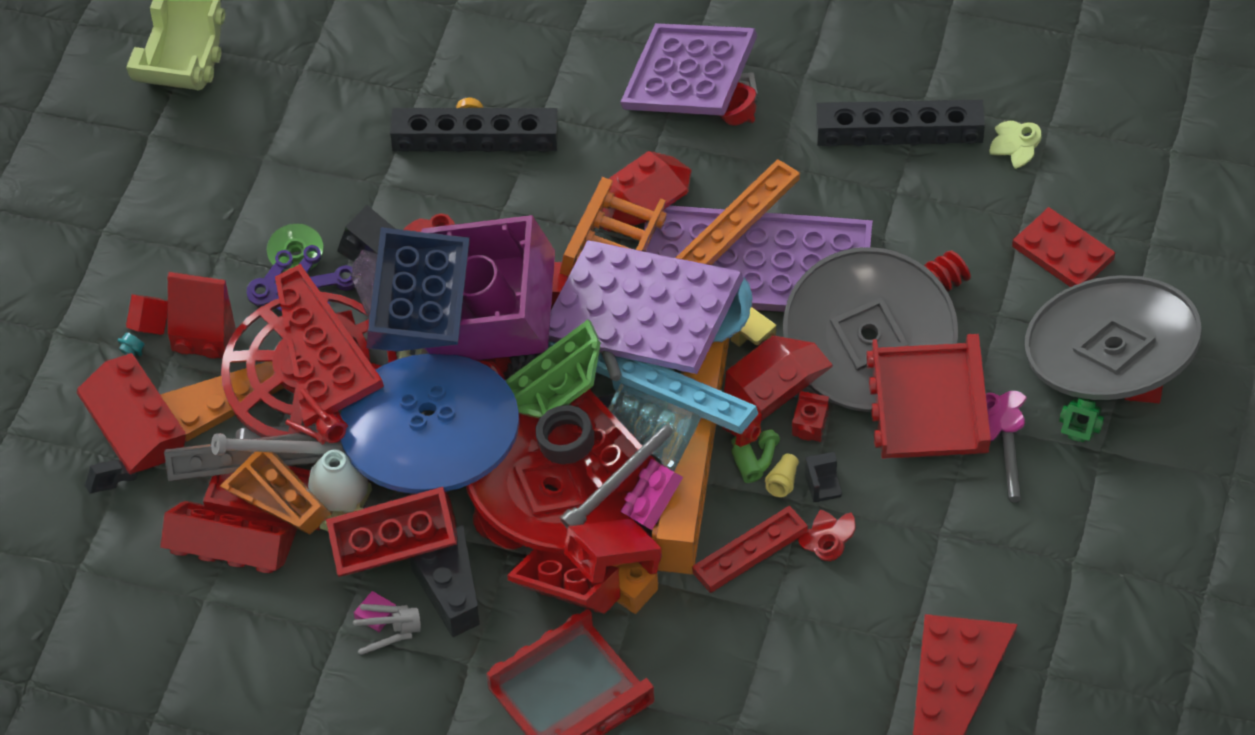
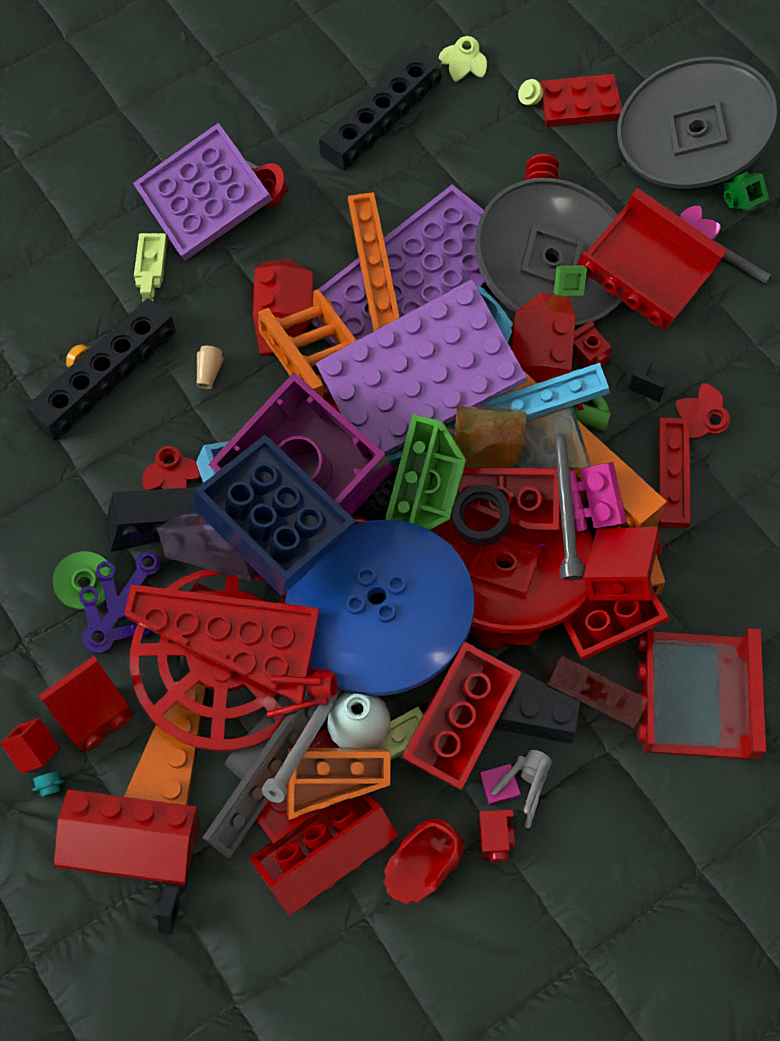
camera: 50 degrees left, 10 degrees up
light yellow cone [765,454,799,497] -> none
none -> yellowish green hinge [134,233,168,302]
none -> tan cone [196,346,224,390]
none -> red hair [383,819,464,904]
none -> clear orange slope [455,406,527,468]
none -> red brick [478,810,515,863]
none -> yellowish green plate [518,79,543,106]
none -> clear red slope [545,656,649,728]
none -> bright green plate [554,265,587,296]

